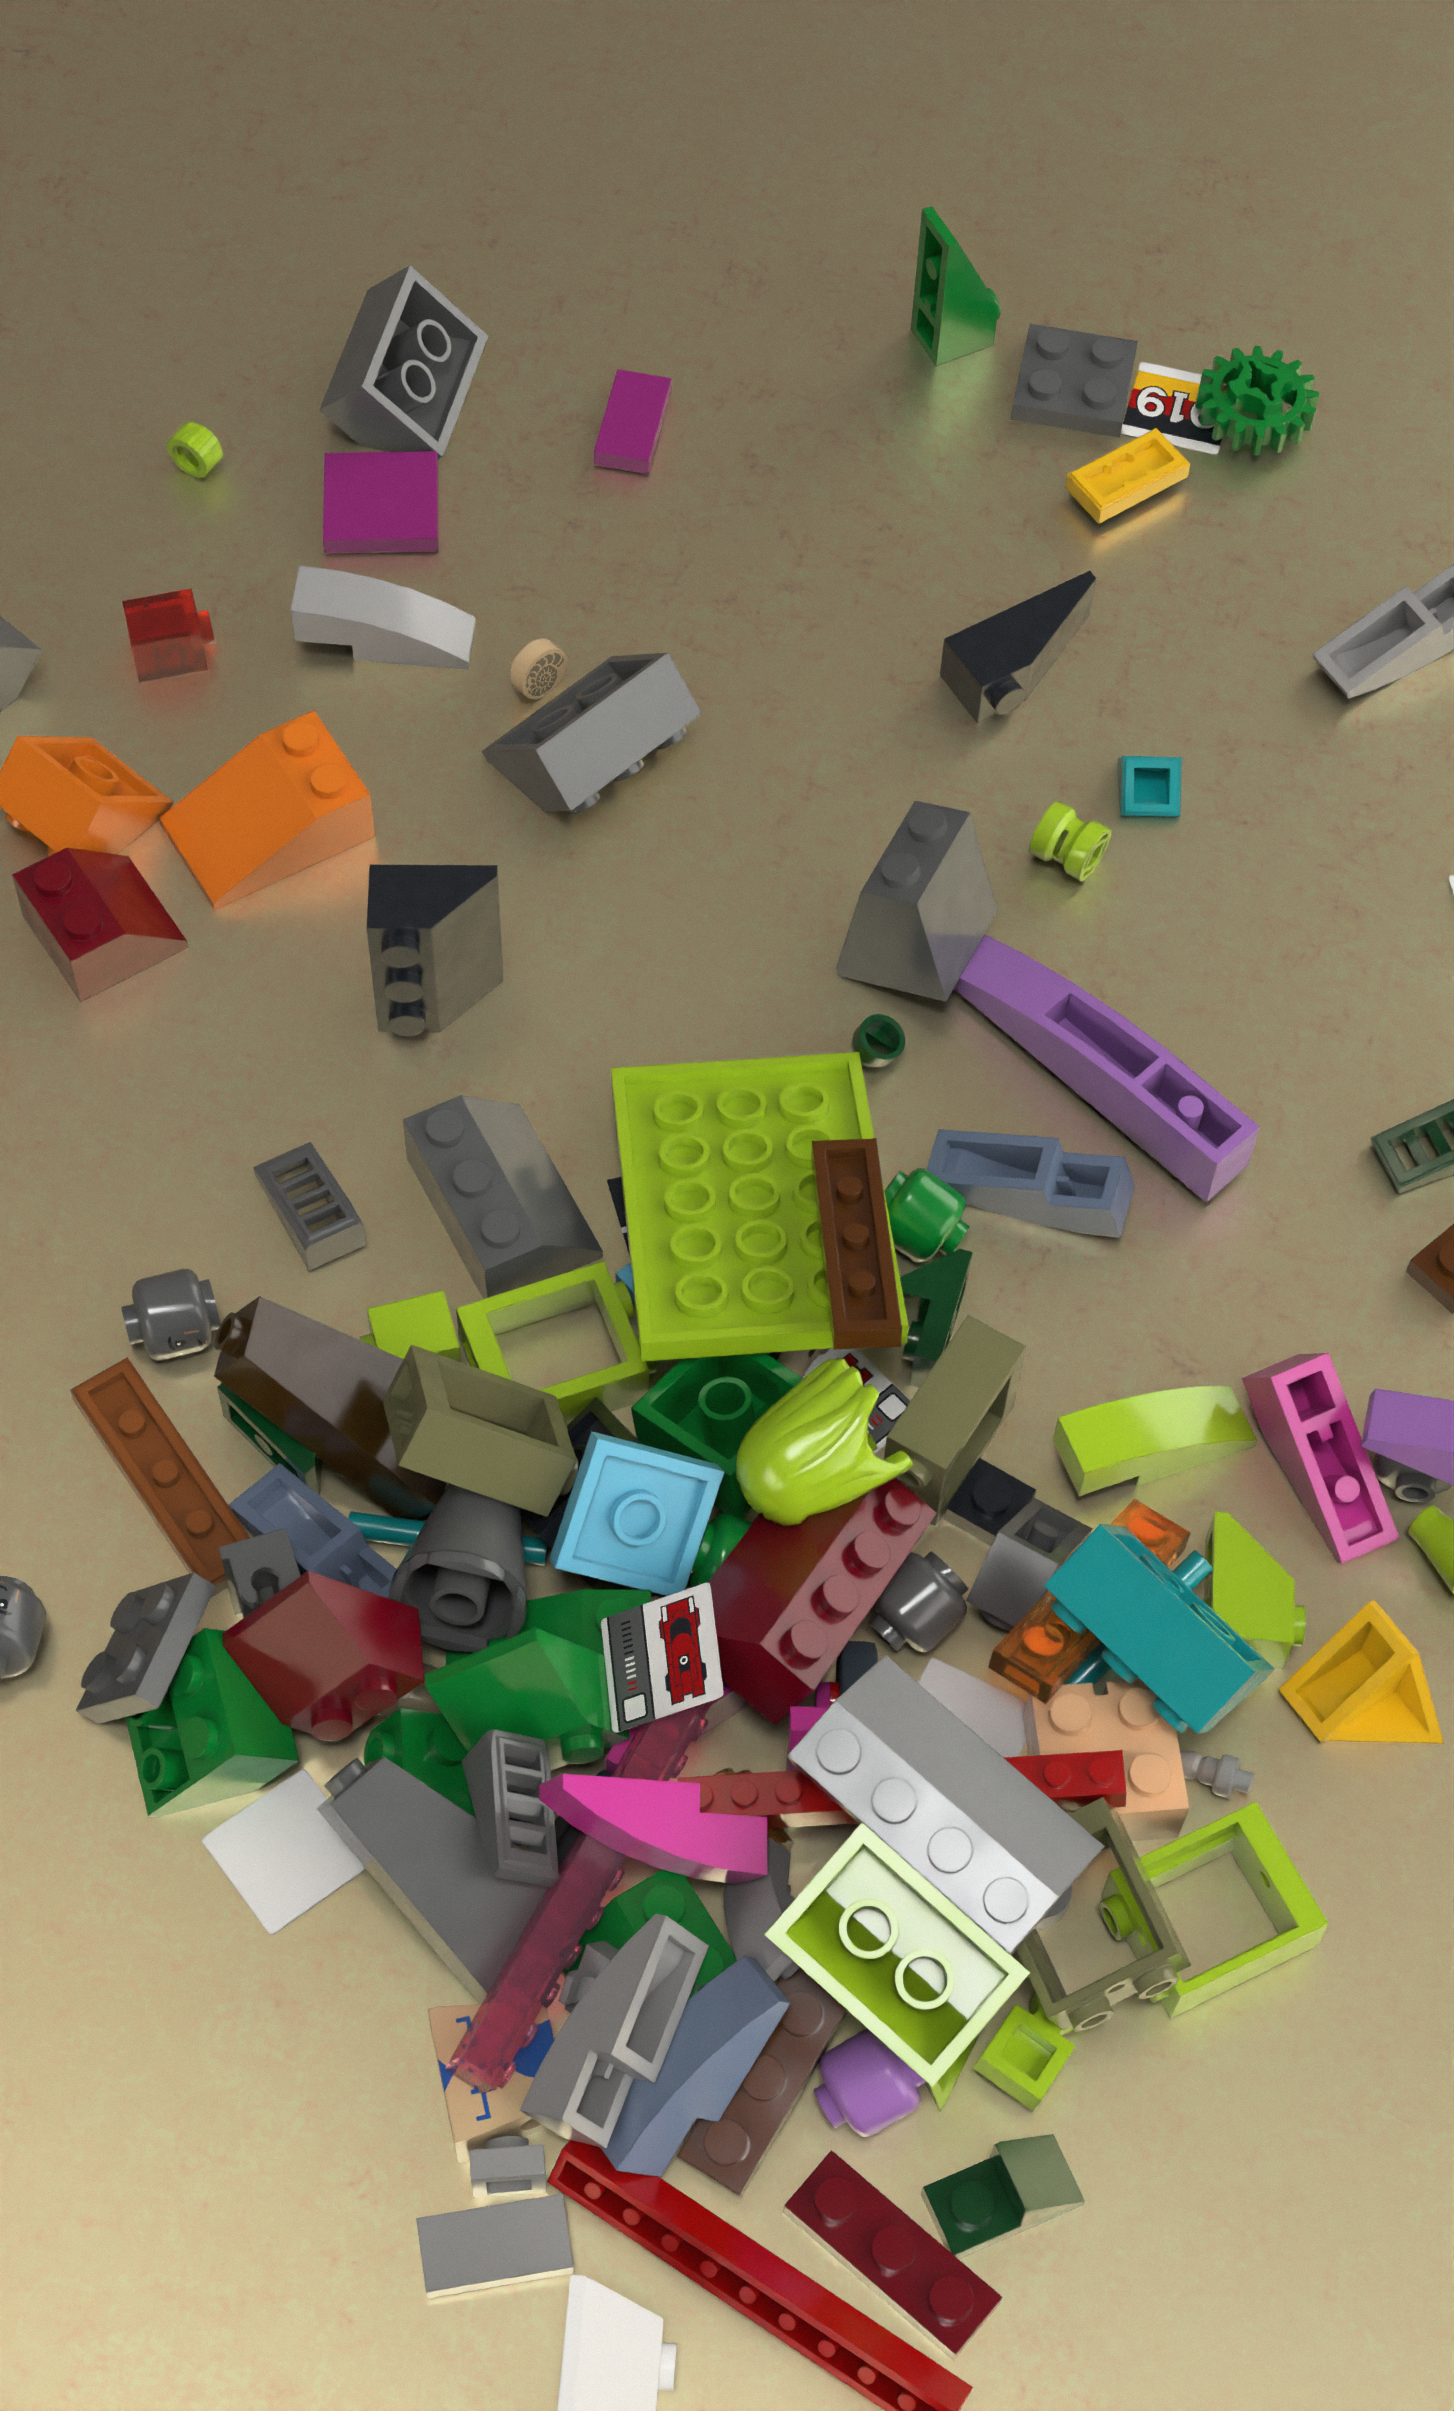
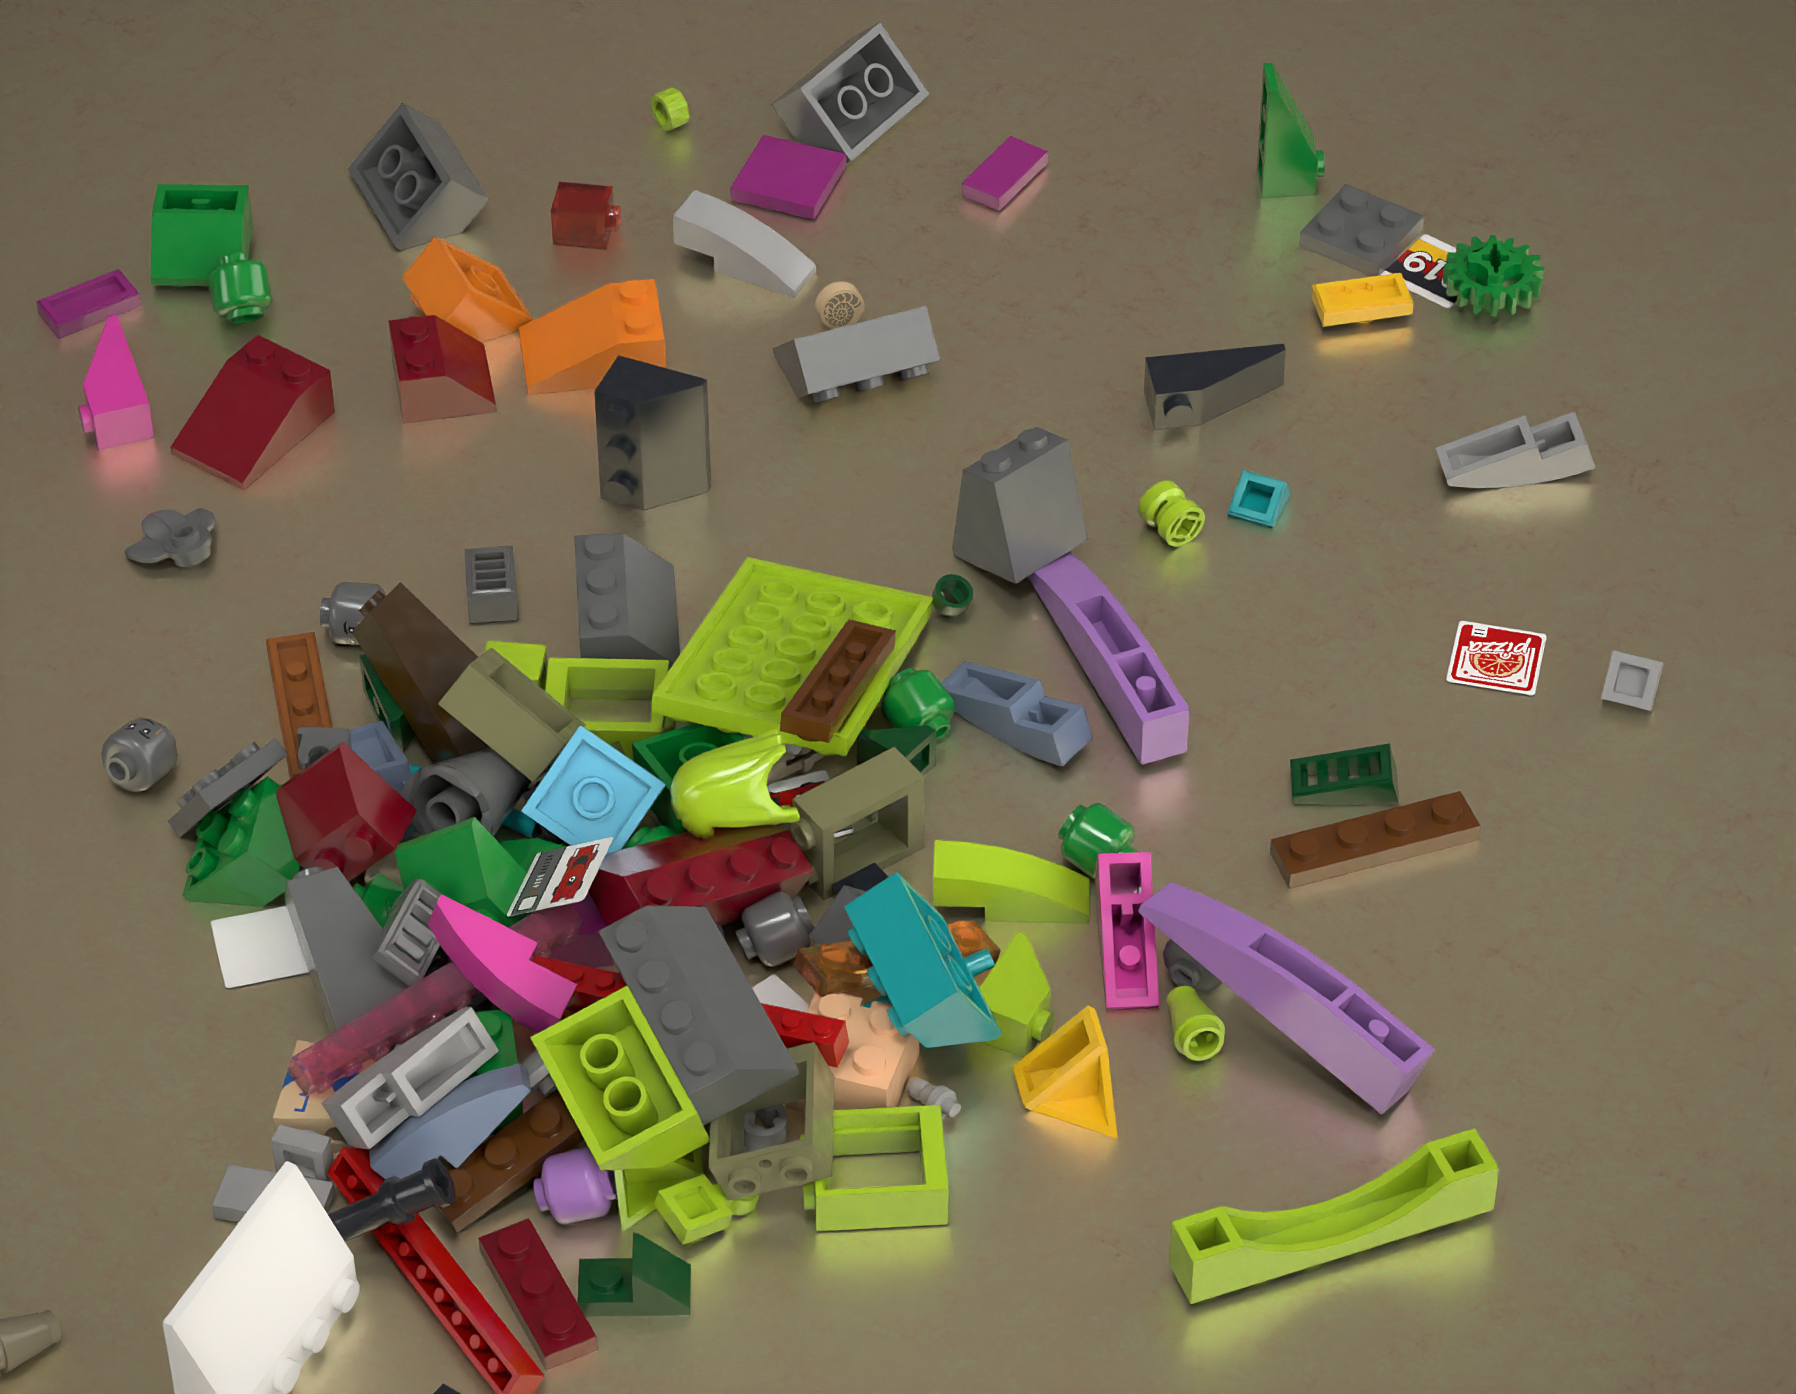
camera: 25 degrees right, 15 degrees down
none -> black pin [327,1158,456,1242]
none -> green head [1058,803,1137,879]

